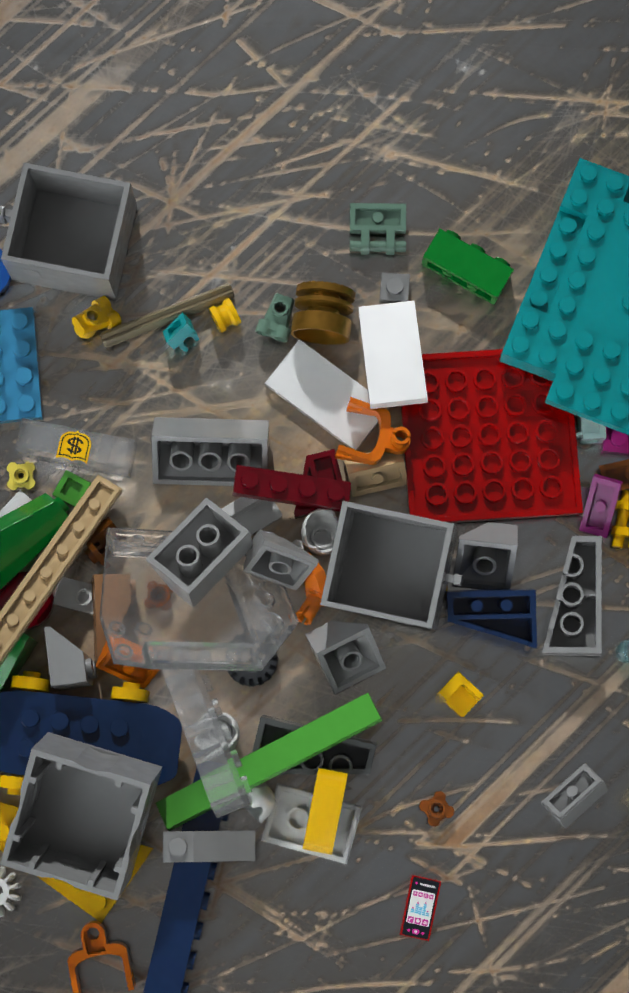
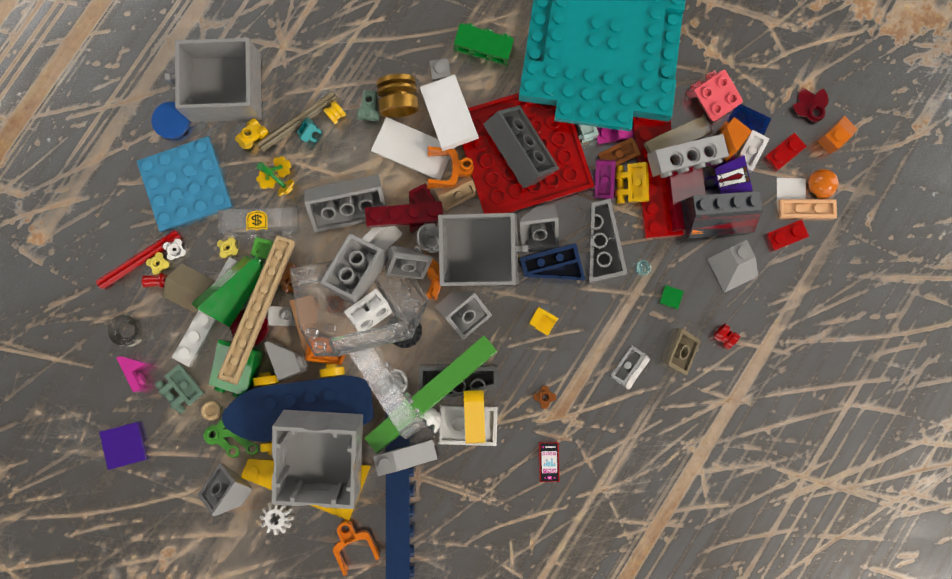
camera: 15 degrees left, 5 degrees up
sand green plate [350,203,406,255] -> none
none -> yellow plant [256,156,294,197]
none -> white brick [344,289,392,335]
none -> dark grey slope [483,105,559,189]

